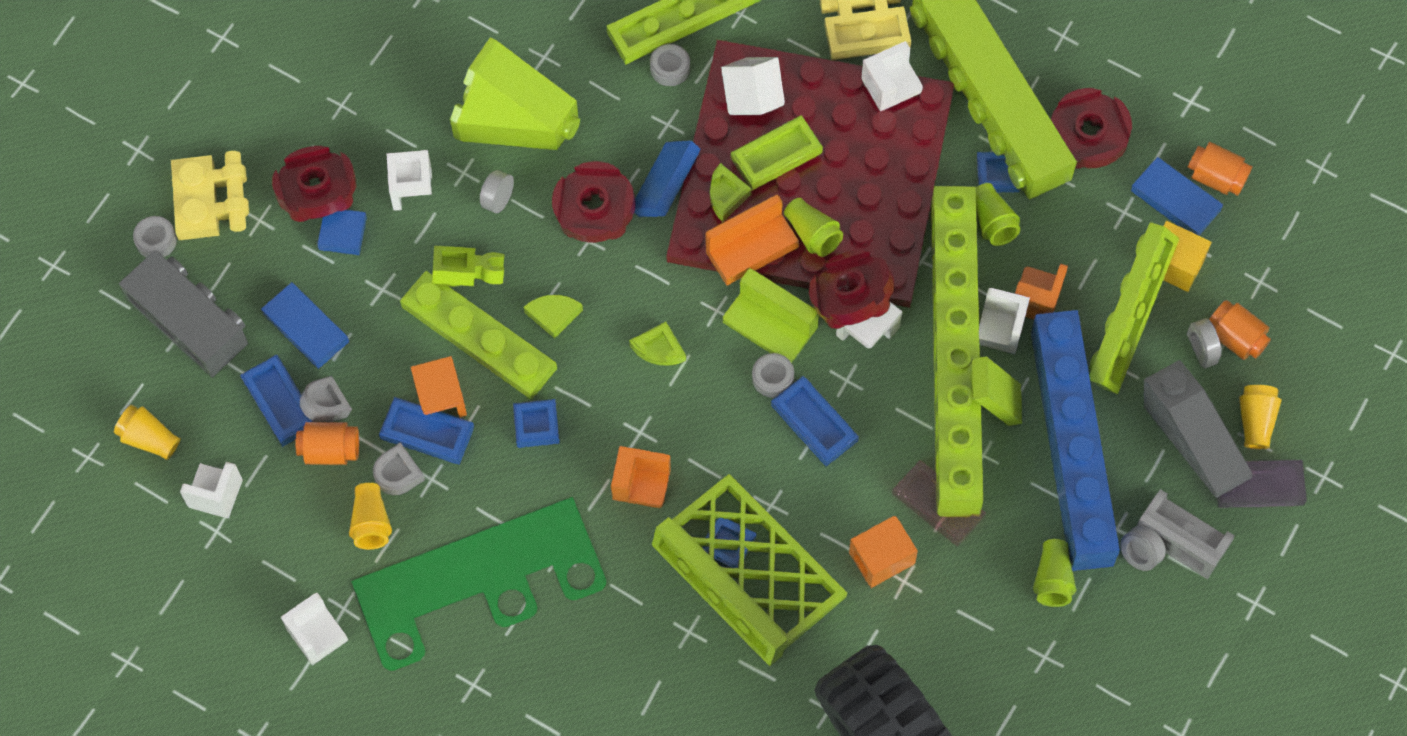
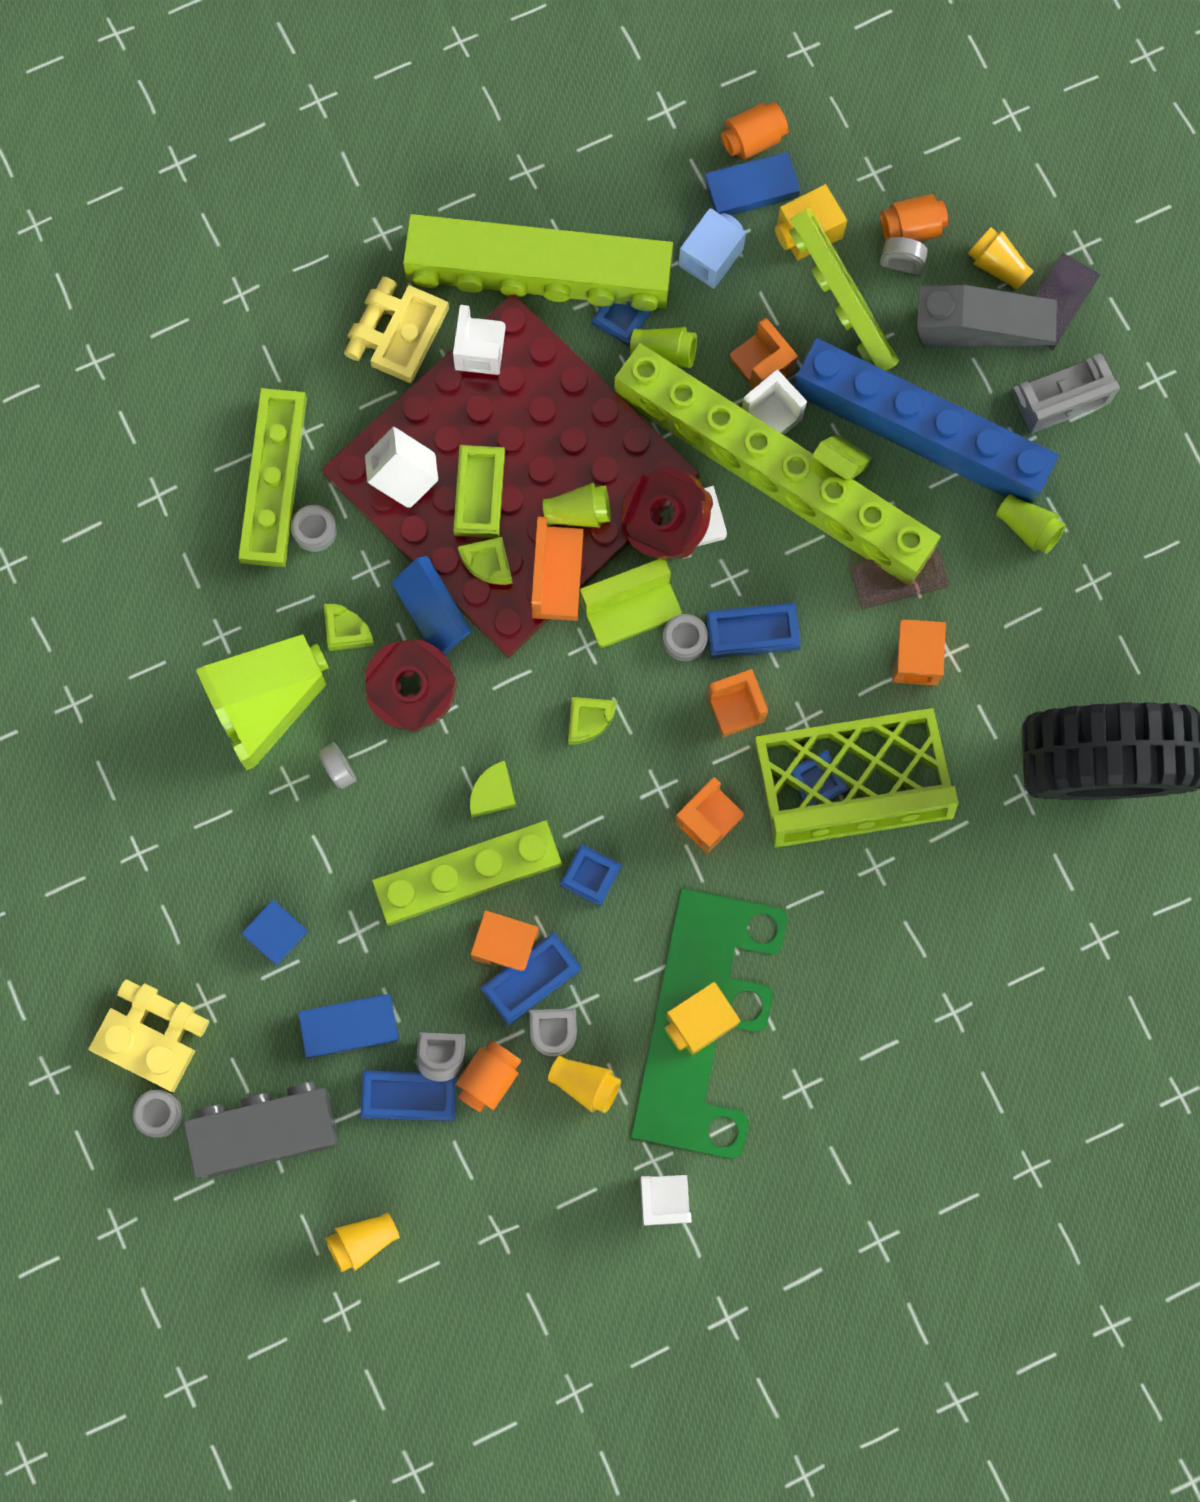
camera: 60 degrees left, 10 degrees up
white panel [180,462,243,519] -> none
dark red plate [272,146,356,222] -> none
white panel [387,150,432,210] -> none
lime plate [432,246,504,287] -> none
dark red plate [1051,88,1132,169] -> none
light grey tile [1120,525,1166,571] -> none
none -> lime tile [324,603,374,651]
none -> yellow brick [664,982,740,1056]
none -> light blue brick [678,208,746,289]
none -> orange panel [706,669,768,738]

